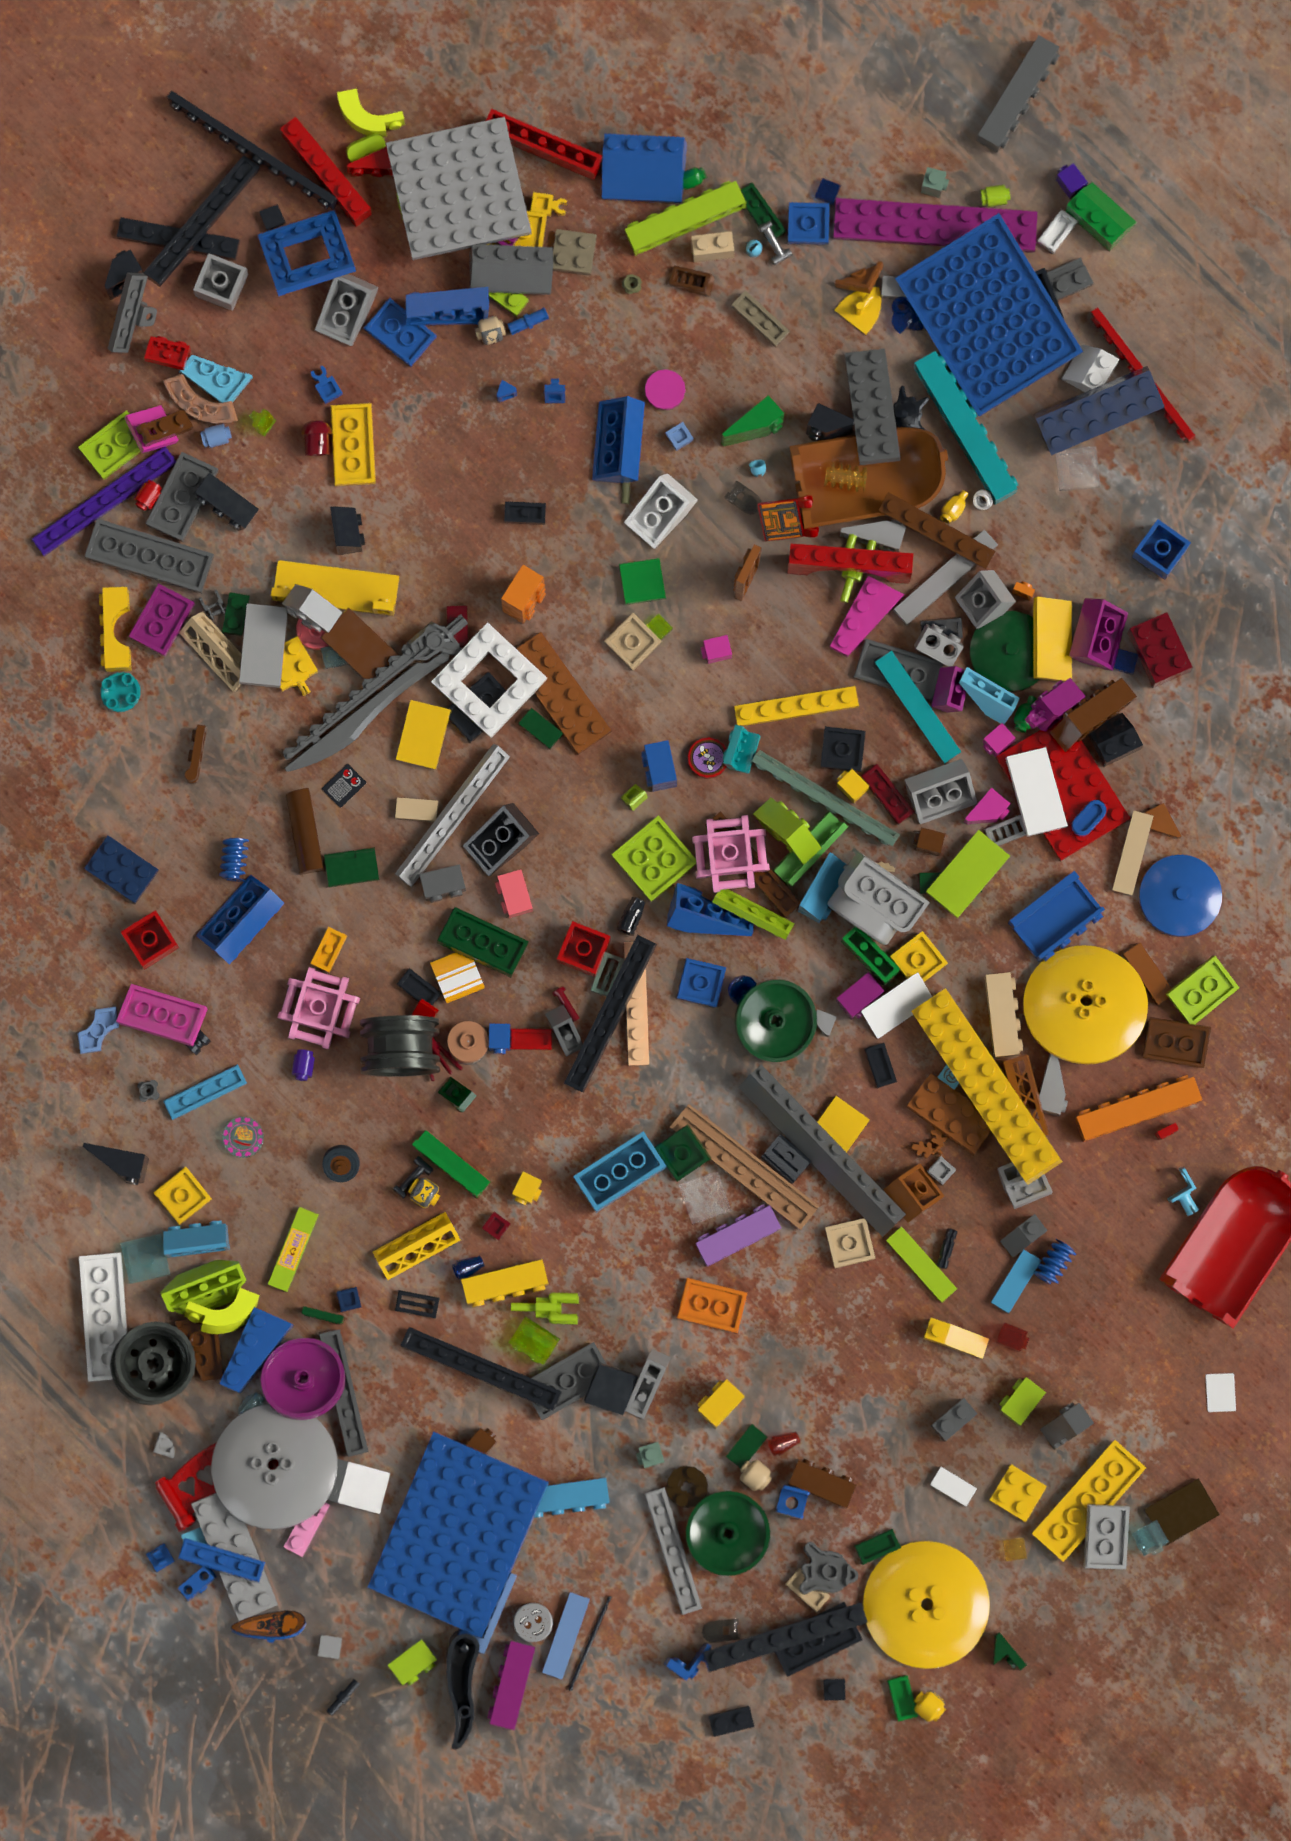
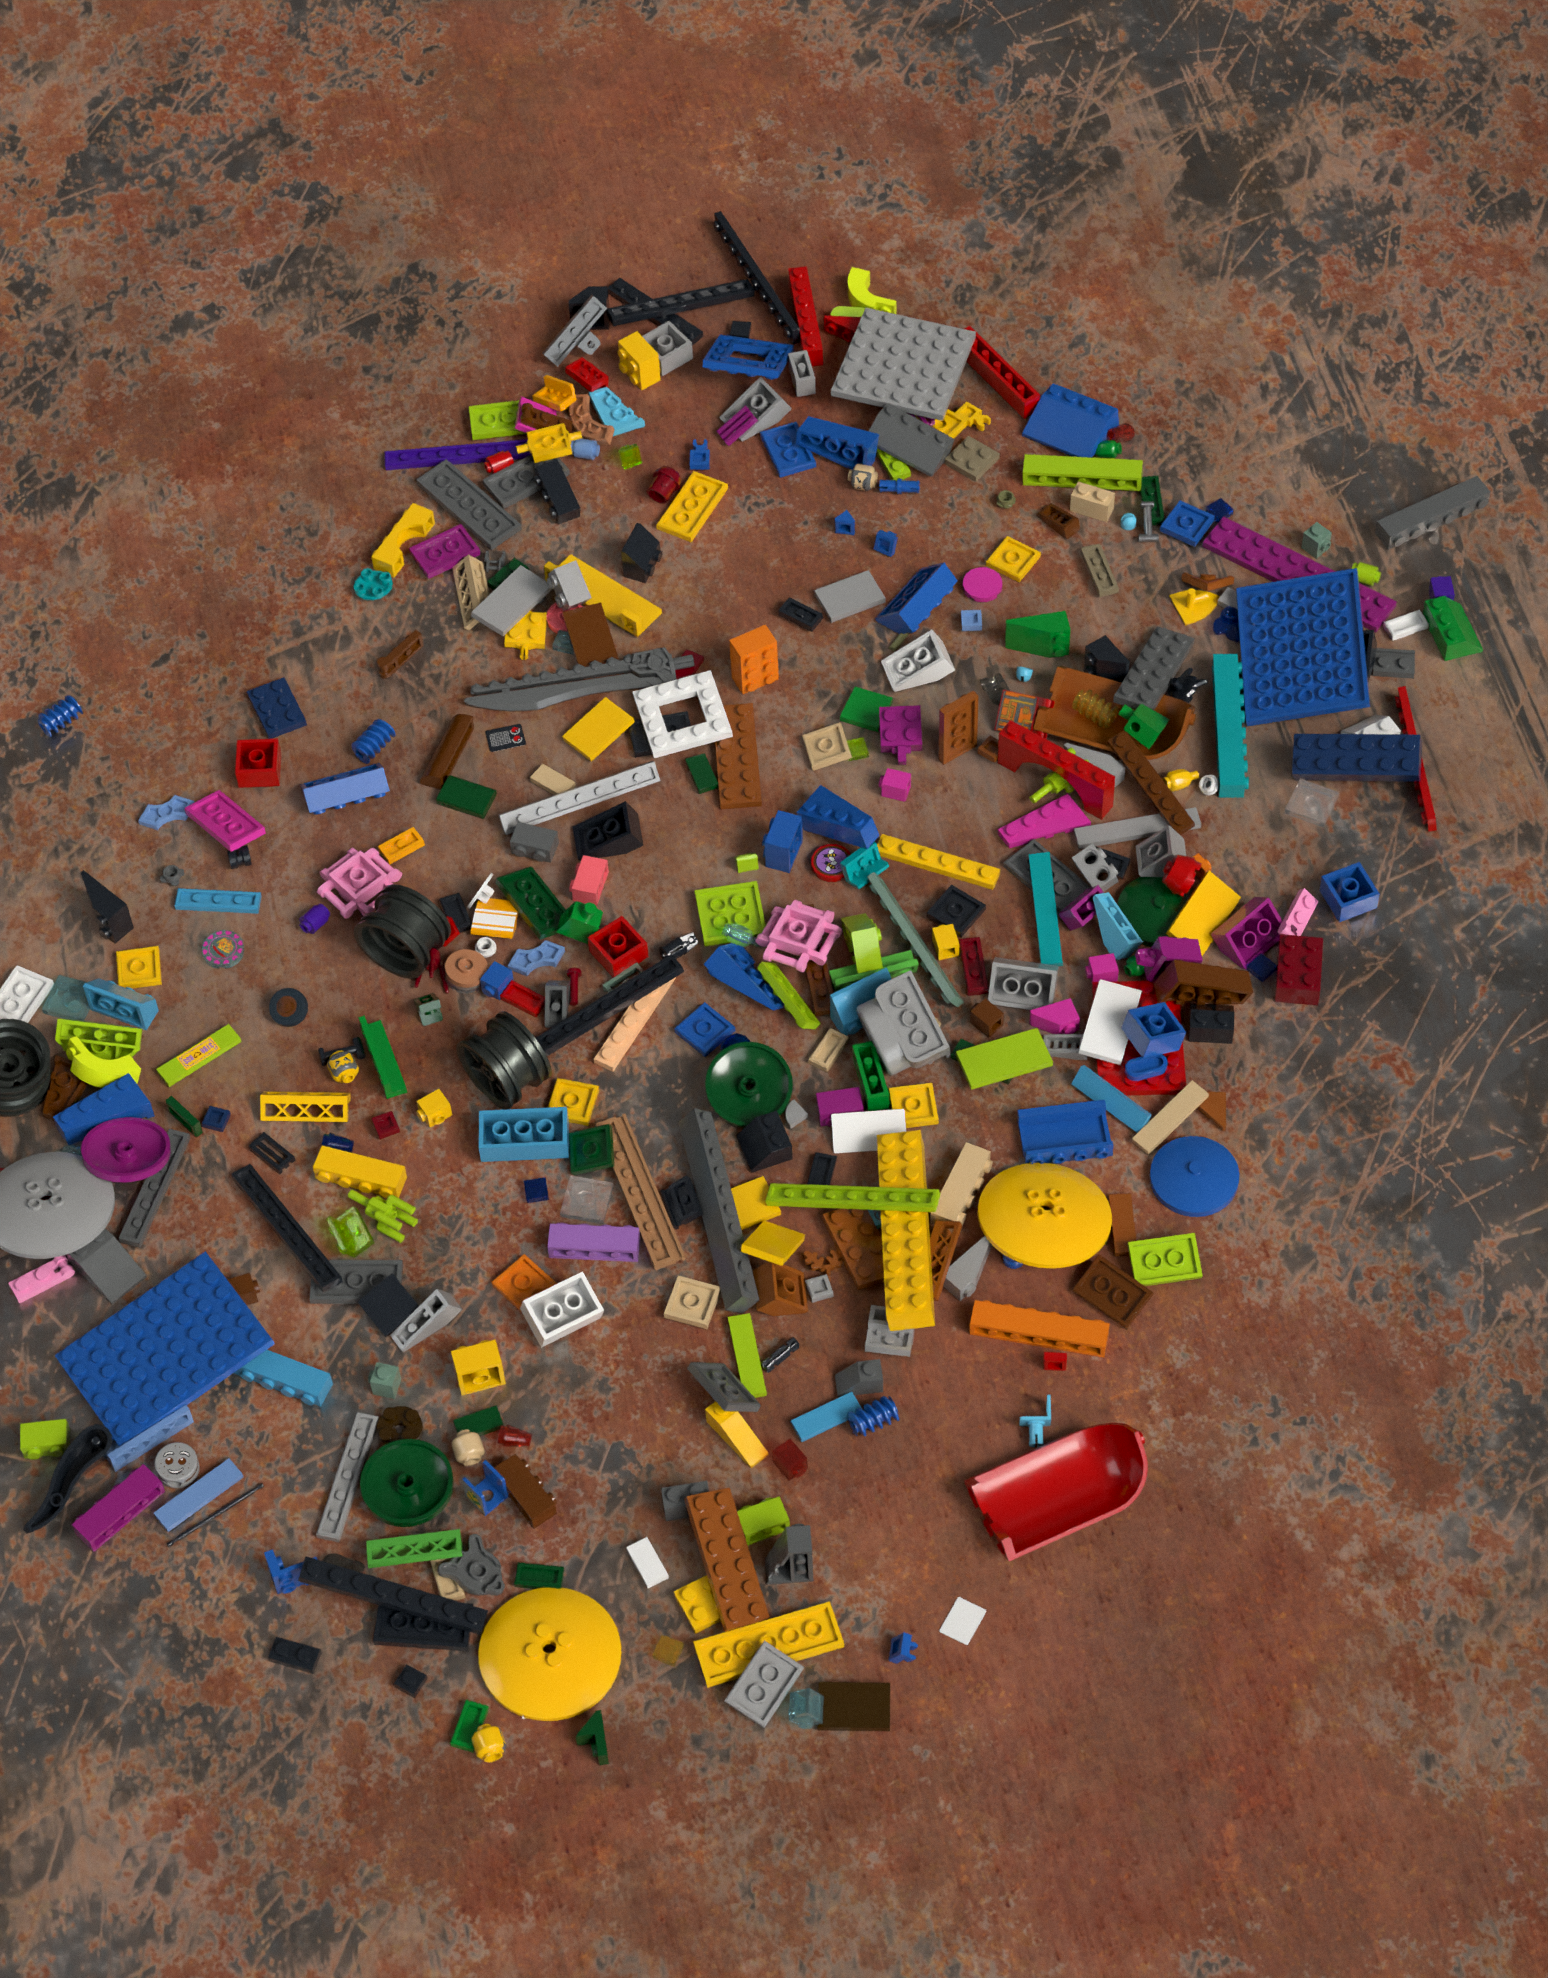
camera: 35 degrees right, 25 degrees down
none -> bright green fence [366,1529,463,1568]
none -> pearl dark grey wheel [456,1011,552,1110]
none -> white piece [467,873,494,909]
none -> white plate [475,937,497,958]
none -> medium blue tile [508,940,565,976]
none -> yellow plate [516,423,582,463]
none -> white brick [520,1271,604,1348]
none -> clear blue tile [524,1177,549,1203]
none -> light orange bracket [532,375,577,412]
none -> yellow tile [547,1078,599,1126]
none -> green torso [556,901,603,944]
none -> yellow brick [617,331,661,390]
none -> dark orange plate [684,1487,770,1632]
none -> dark grey tile [687,1362,761,1412]
none -> magenta tile [717,406,758,446]
none -> clear light blue plant [722,922,759,947]
none -> black slope [736,1111,793,1173]
none -> yellow tile [741,1220,805,1266]
none -> lime tile [765,1183,941,1212]
none -> light grey brick [788,350,816,397]
none -> blue wedge [796,785,879,849]
none -> tan tile [808,1028,849,1072]
none -> light grey tile [814,570,886,623]
none -> magenta hinge [879,705,922,765]
none -> blue tile [888,1632,918,1664]
none -> dark orange plate [978,735,998,763]
none -> yellow tile [986,536,1041,583]
none -> dark azure tile [1071,1065,1152,1133]
none -> clear red cone [1107,423,1135,443]
none -> green torso [1118,704,1170,749]
none -> blue brick [1121,1002,1186,1059]
none -> red cone [1162,855,1201,897]
none -> bright pink plate [1277,888,1319,936]

